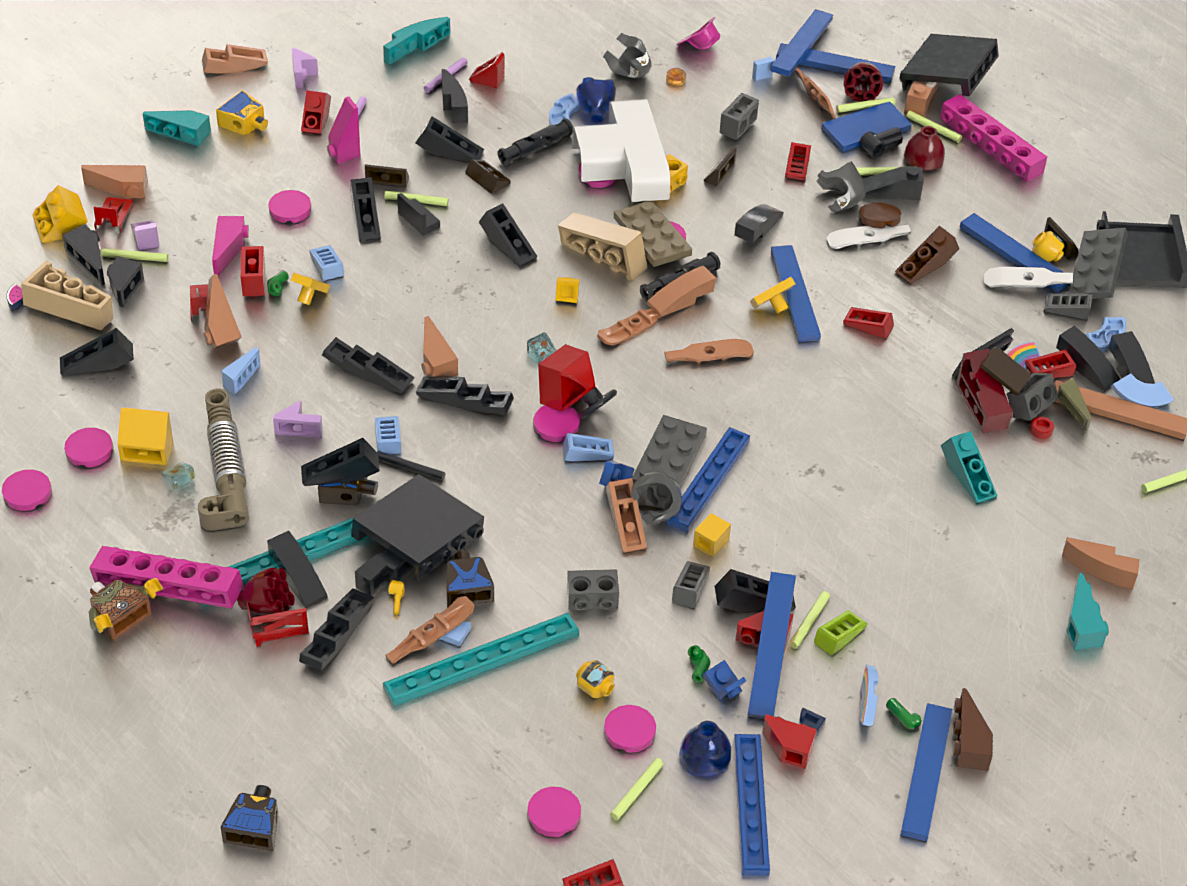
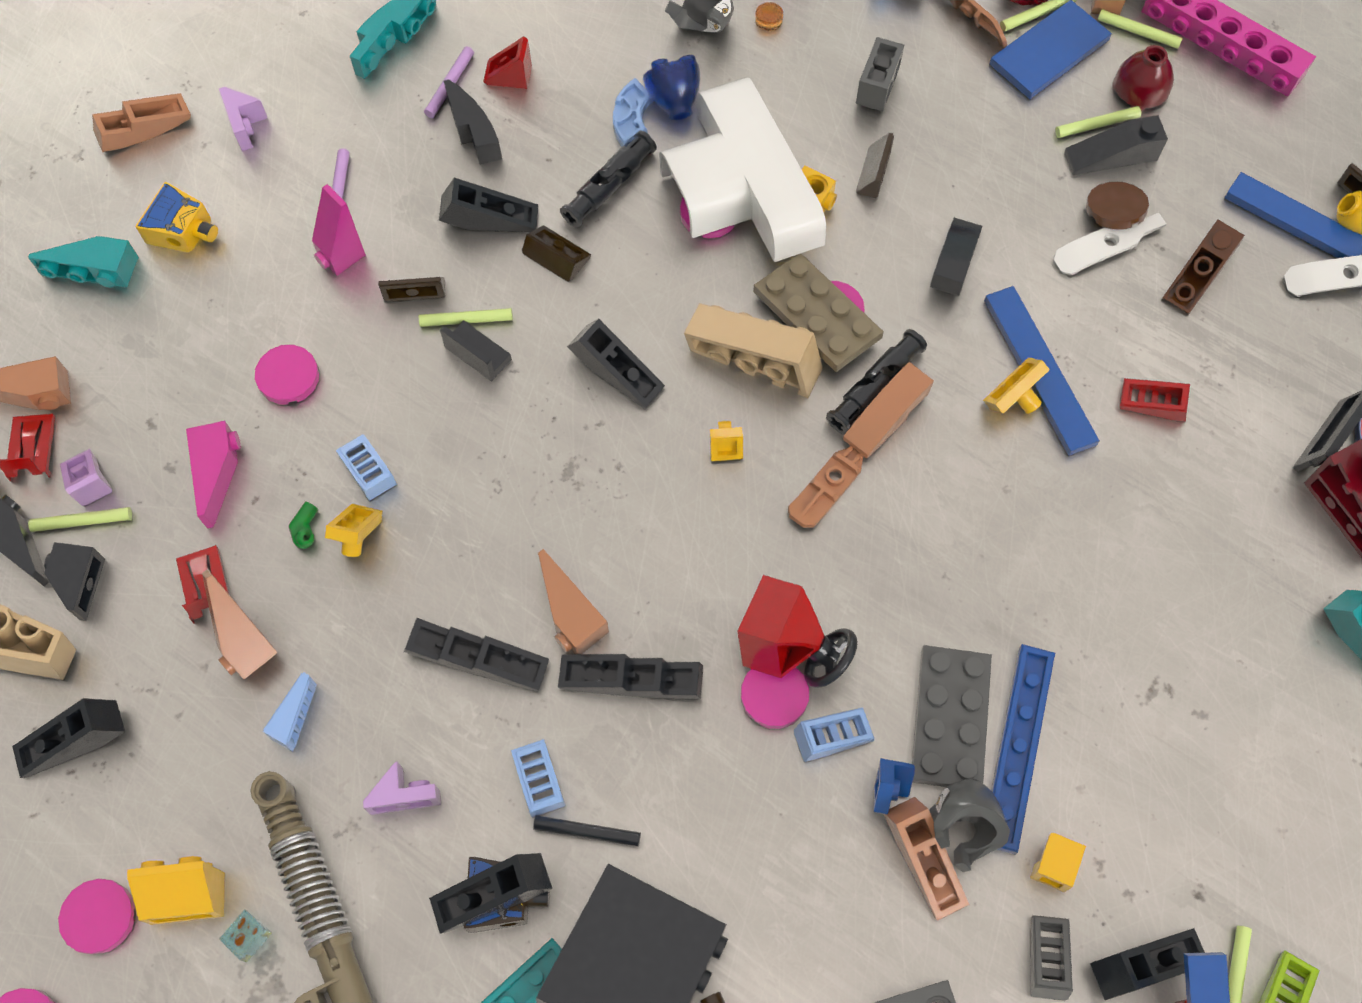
camera: 10 degrees left, 20 degrees up
red brick [240,246,265,296] -> none
red slope [301,90,331,134] -> none
black slope [350,177,381,241] -> none
clear light blue slope [527,332,556,364] -> none
nougat piece [664,339,754,364] -> none
red slope [785,142,811,181] -> none
dark grey piece [817,161,867,212] -> none
black piece [859,127,903,158] -> none

